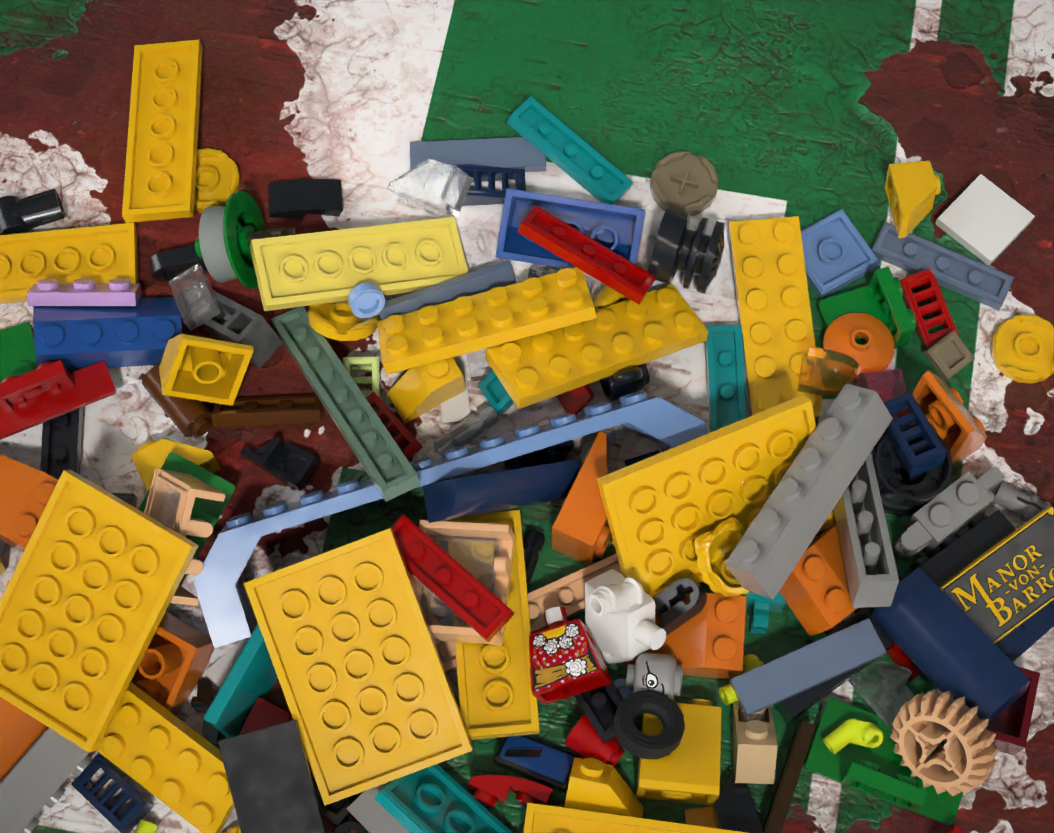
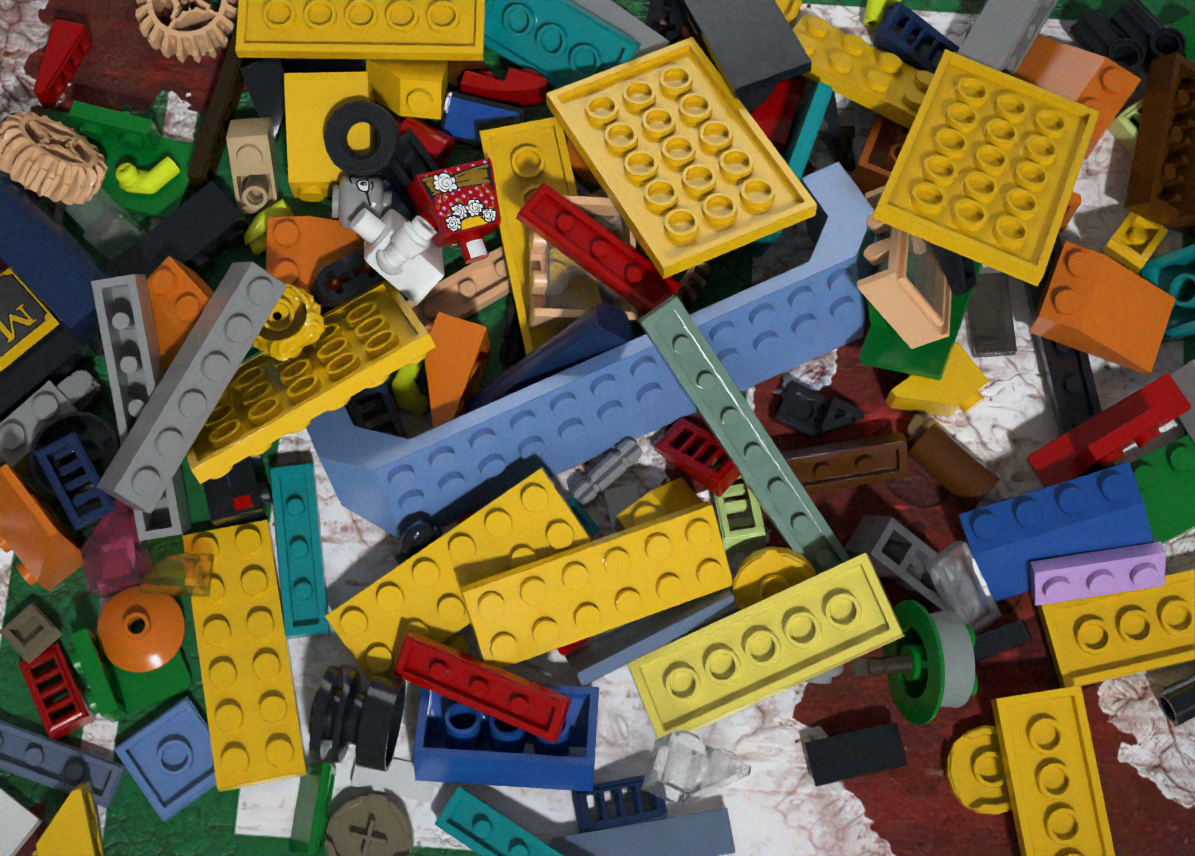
camera: 170 degrees right, 5 degrees up
yellow slope [159,334,254,406] -> none
light blue tile [348,282,385,318] -> none
sand blue tile [730,618,887,717] -> none
none -> green slope [289,762,336,856]

